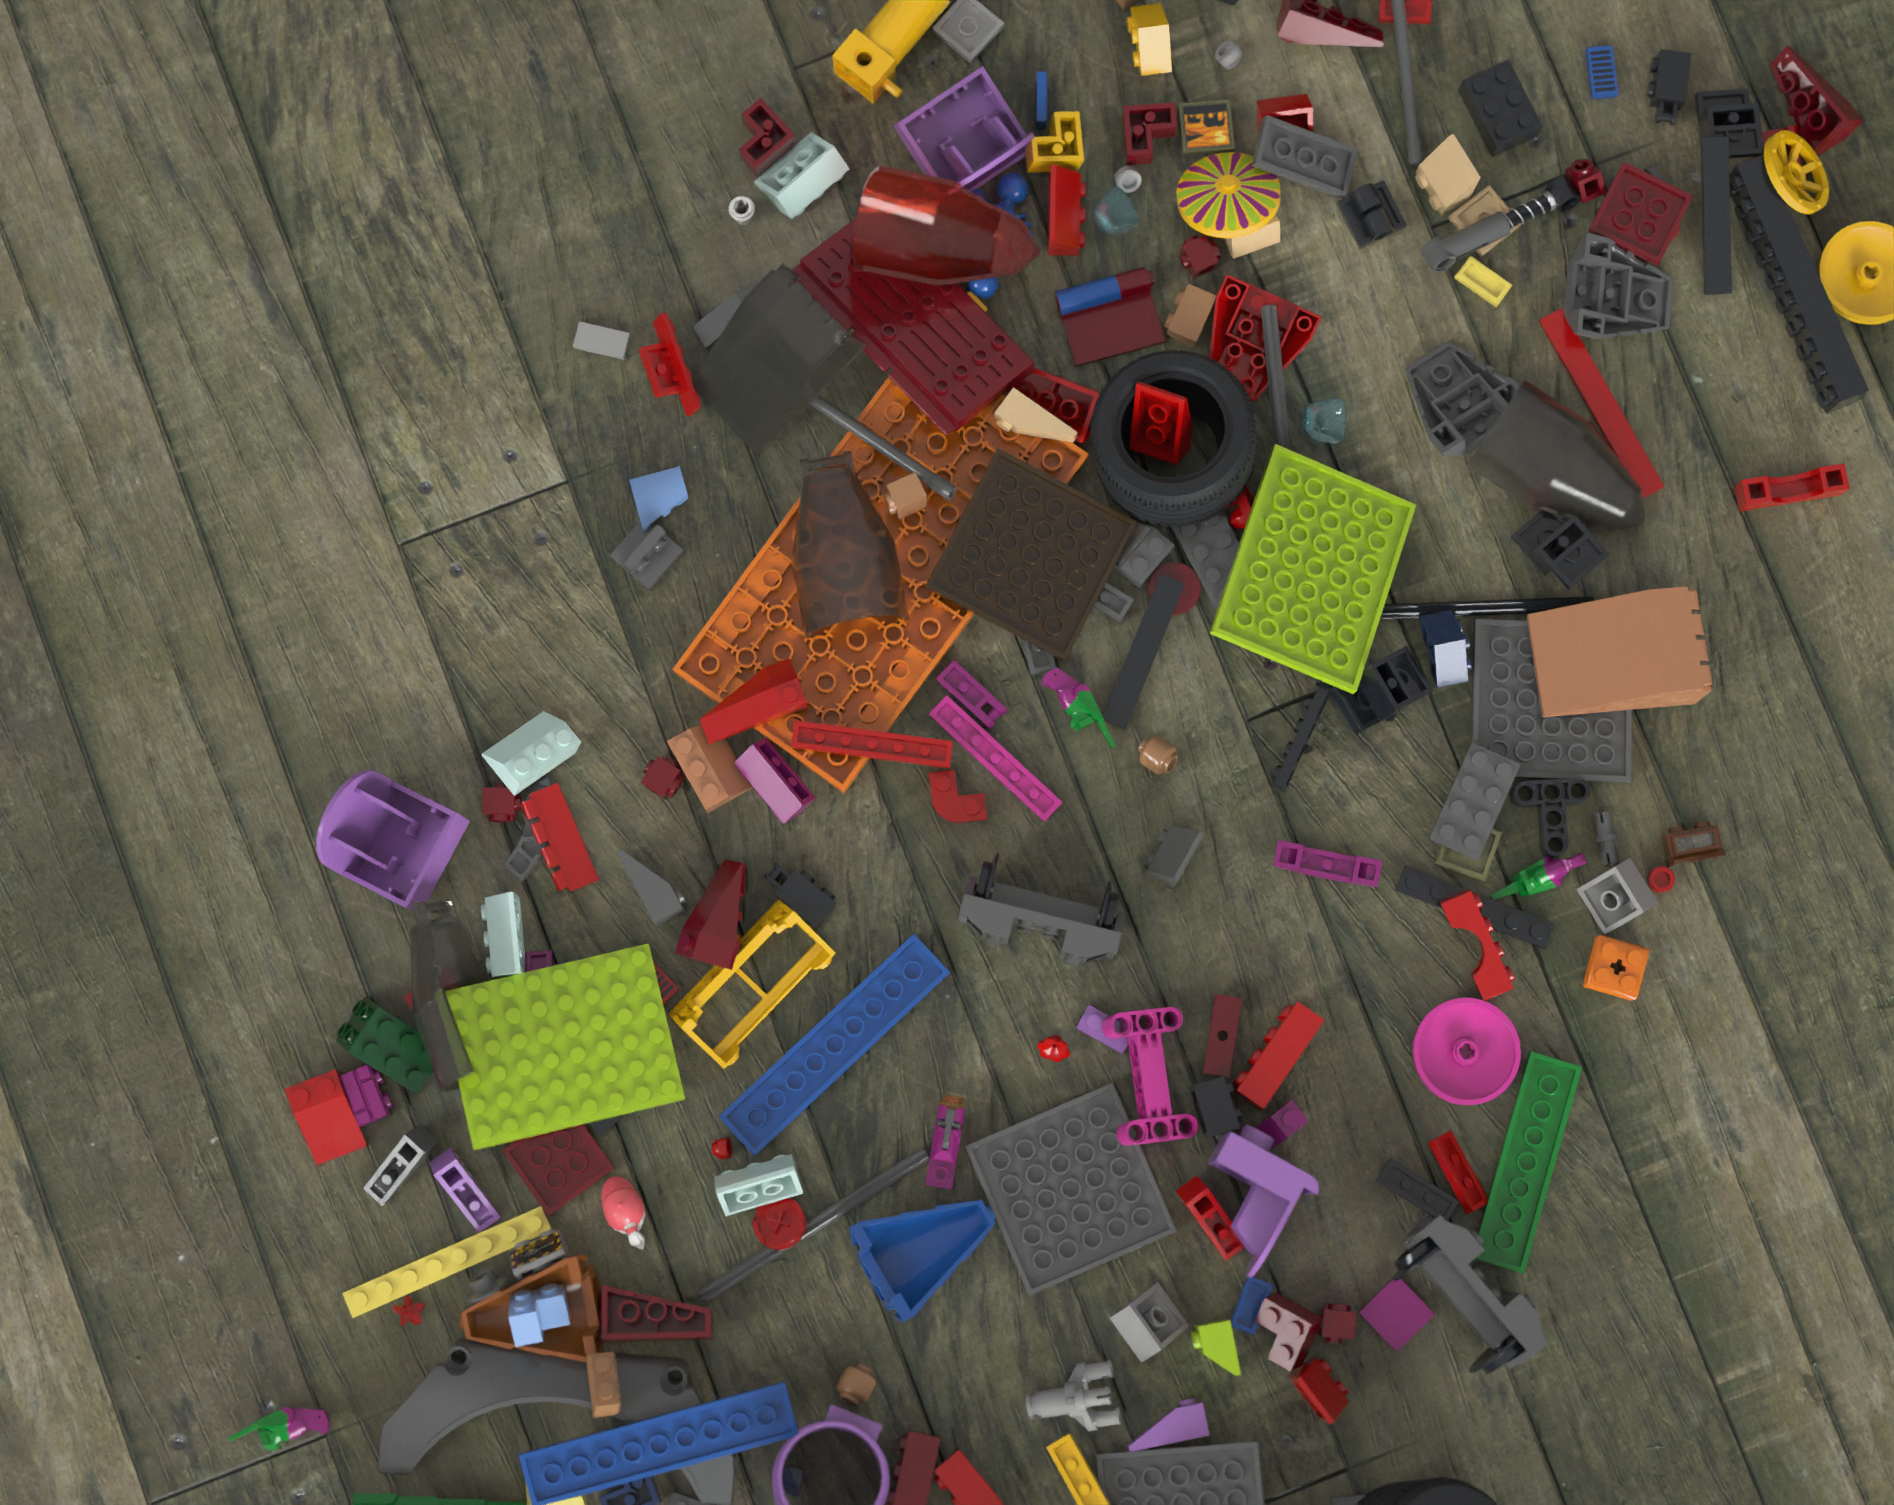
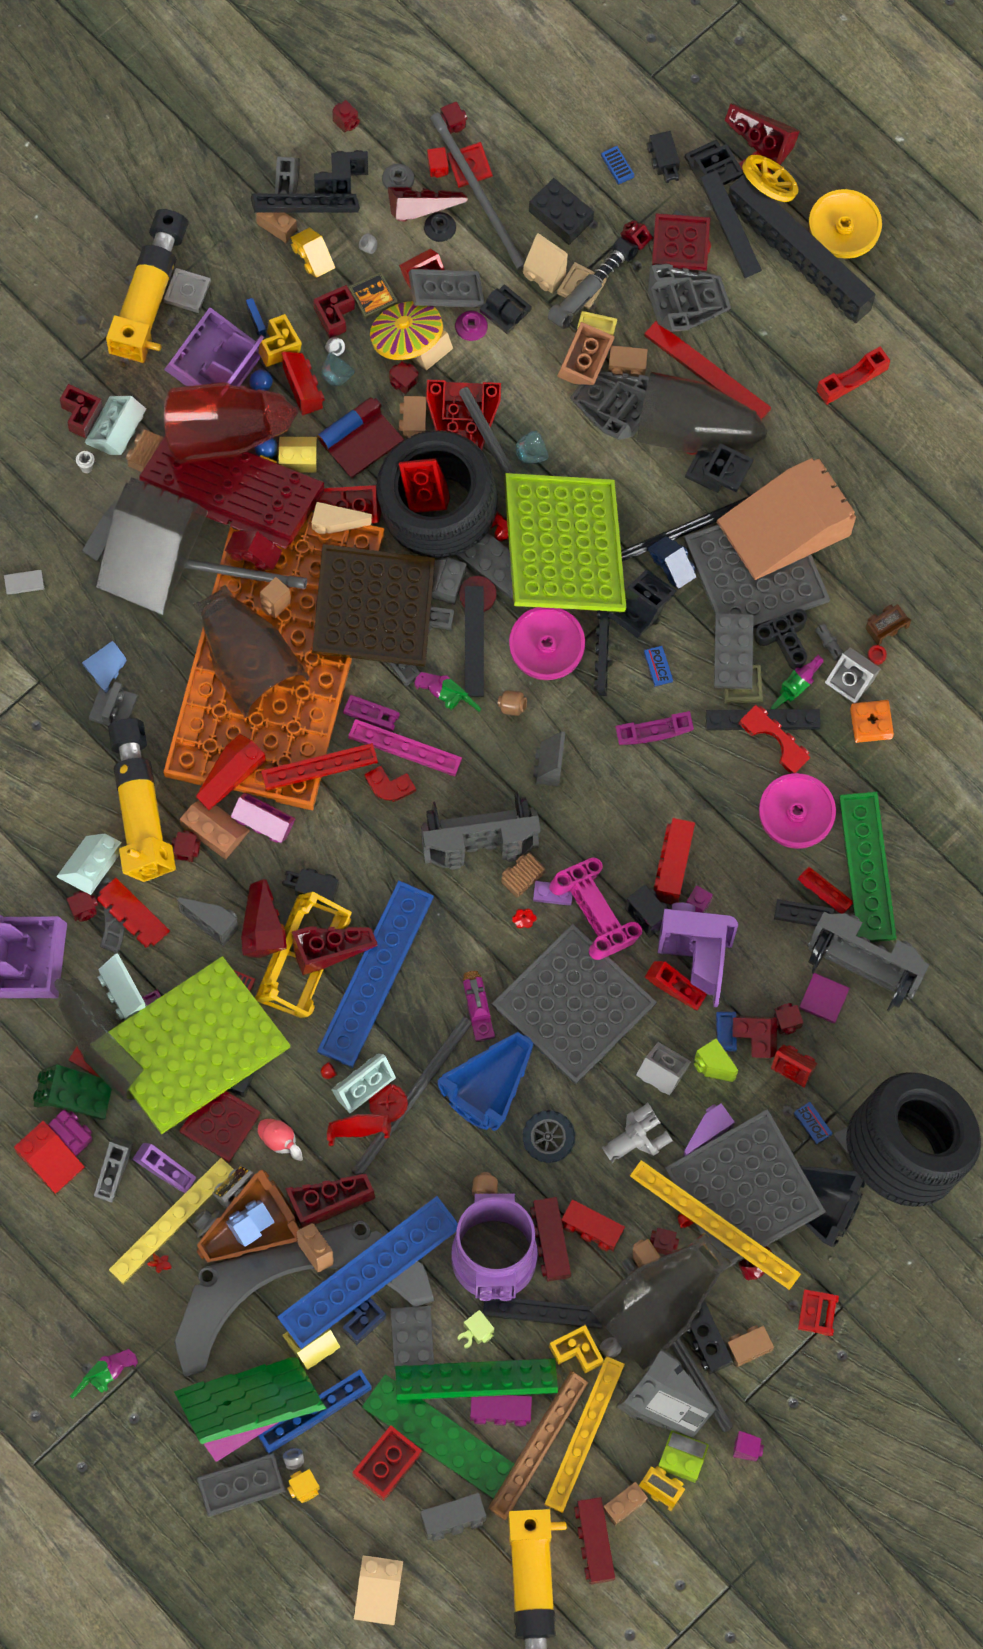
camera: 25 degrees left, 10 degrees down
red bracket [639,312,700,416] -> none
dark red tile [1202,994,1242,1078] -> none
none -> yellow piece [108,718,176,882]
none -> medium nougat brick [126,429,164,472]
none -> dark red brick [225,531,282,572]
none -> light yellow slope [279,437,317,473]
none -> dark red wedge [291,926,378,975]
none -> red piece [327,1114,391,1146]
none -> black piece [424,212,456,242]
none -> magenta piece [455,311,488,341]
none -> medium nougat brick [501,853,546,898]
none -> dark pink dish [509,607,585,680]
none -> black wheel [522,1110,576,1163]
none -> nougat slope [557,322,615,385]
none -> medium nougat brick [608,345,648,377]
none -> blue tile [644,646,673,687]
none -> blue tile [793,1102,833,1145]

